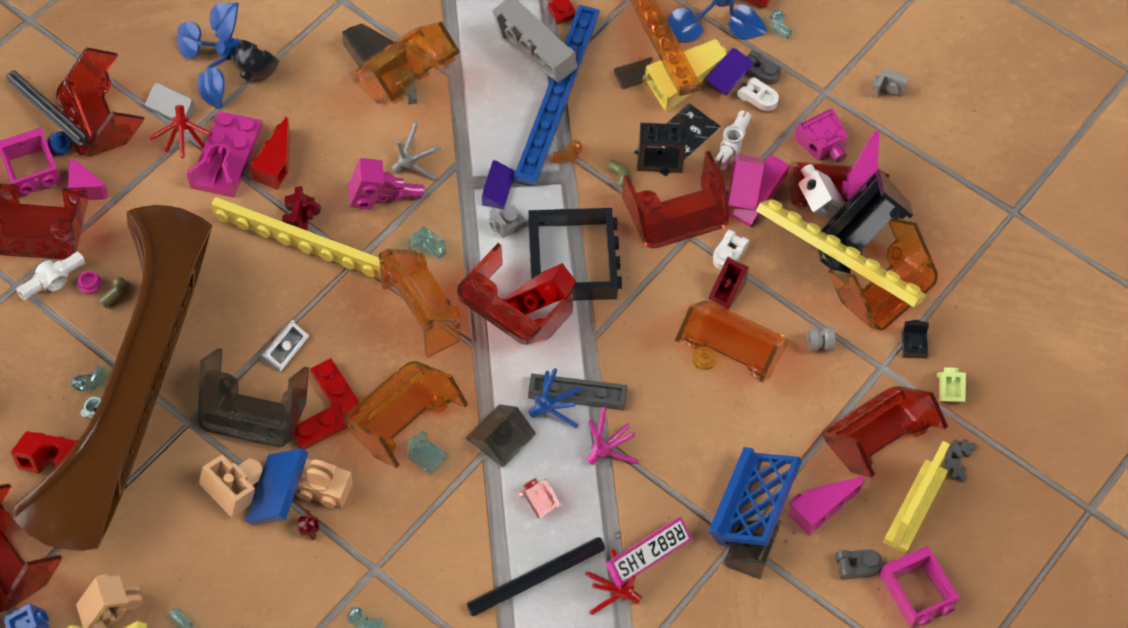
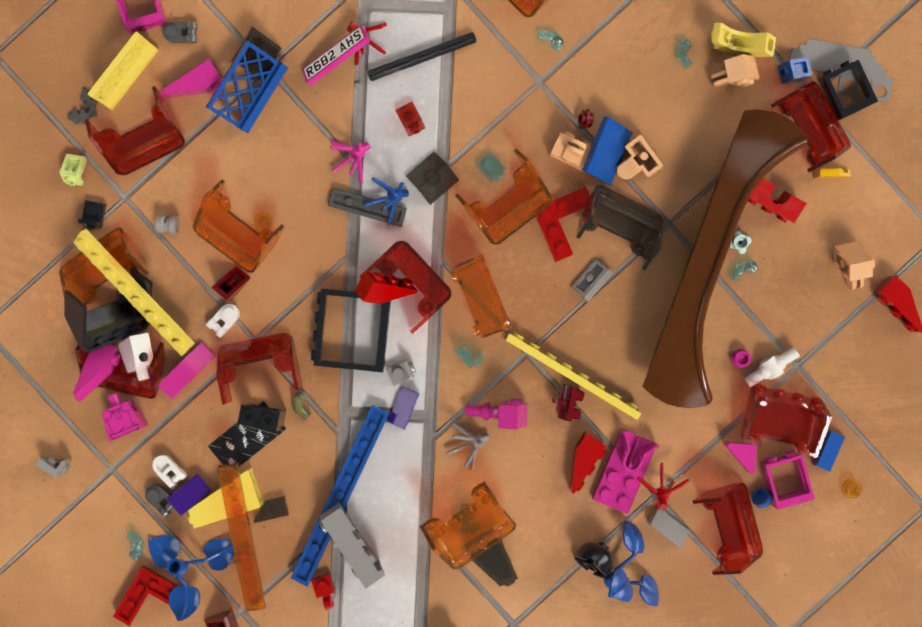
camera: 170 degrees left, 30 degrees up
black axle [6,70,89,146] -> none
olive arm [99,277,129,308] -> none
clear orange arm [552,140,583,163] -> none
white pin [713,111,752,170] -> none
dark pink panel [727,153,764,210] -> none

